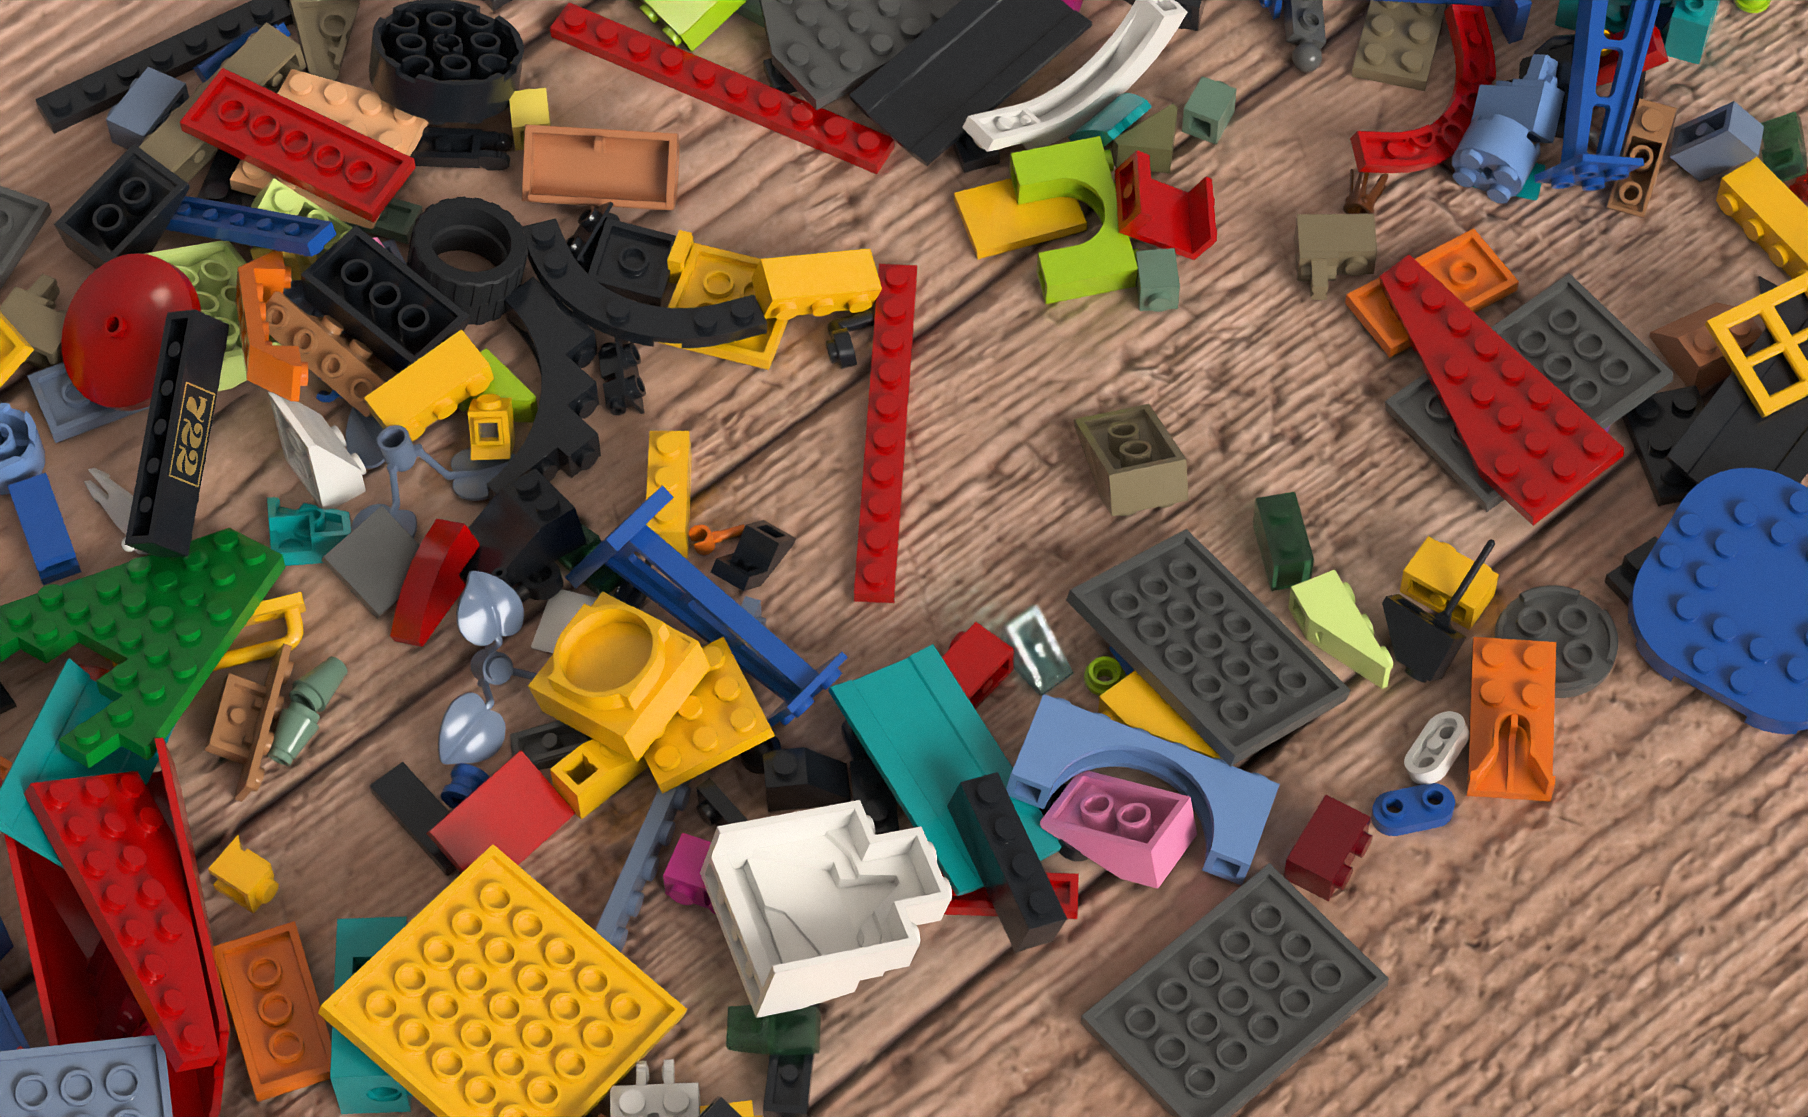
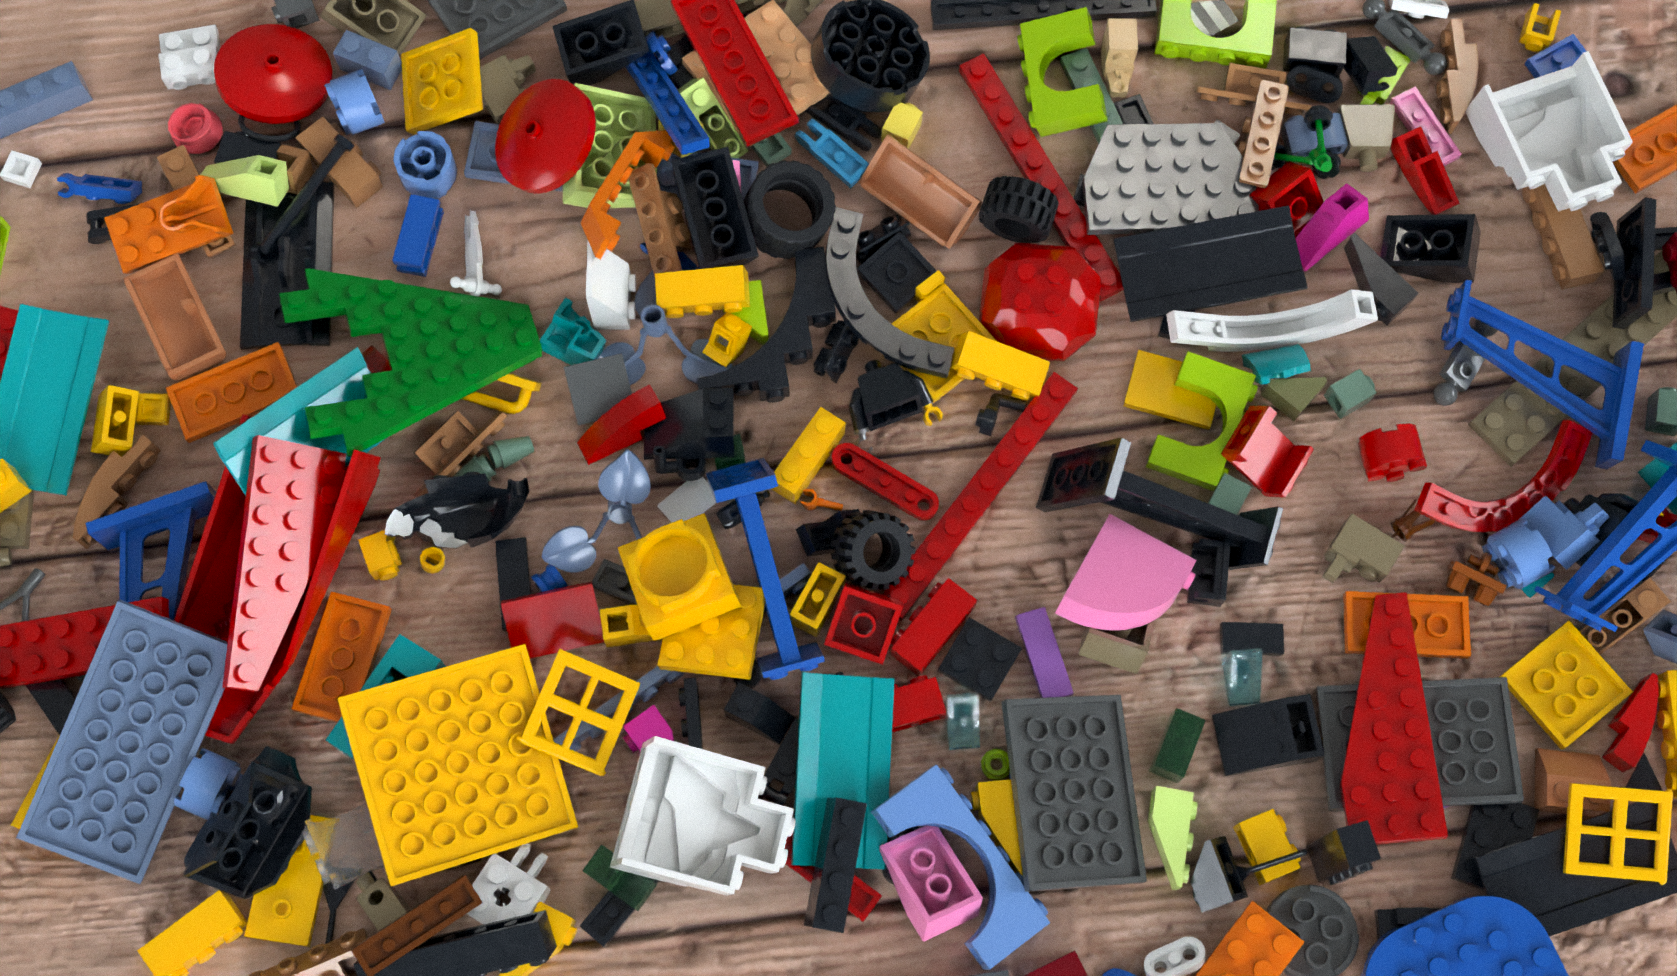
camera: 30 degrees right, 15 degrees up
black brick [124,310,229,558] -> none
none -> black animal [385,472,530,549]
none -> yellow hinge [420,547,445,574]
none -> yellow window [517,649,641,776]
none -> blue plate [645,31,678,76]
none -> yellow brick [789,562,846,637]
none -> dark azure hinge [794,118,869,189]
none -> red brick [824,582,903,665]
none -> black tyre [831,510,916,590]
none -> red plate [832,443,939,521]
none -> black torso [849,360,943,453]
none -> red brick [890,578,977,676]
none -> black plate [938,617,1022,702]
none -> black tyre [979,176,1059,244]
none -> red rock [979,242,1101,361]
none -> medium lavender tile [1015,607,1074,698]
none -> black piece [1036,437,1283,570]
none -> bright pink brick [1055,514,1196,630]
none -> black hinge [1187,539,1231,607]
none -> black slope [1212,694,1324,776]
none -> black tile [1220,622,1284,656]
none -> clear light blue slope [1222,648,1263,706]
none -> black brick [1306,820,1381,885]
none -> red brick [1358,423,1427,482]
none -> dark orange hips [1446,552,1507,606]
none -> yellow plate [1499,621,1633,750]
none -> red slope [1602,673,1658,773]

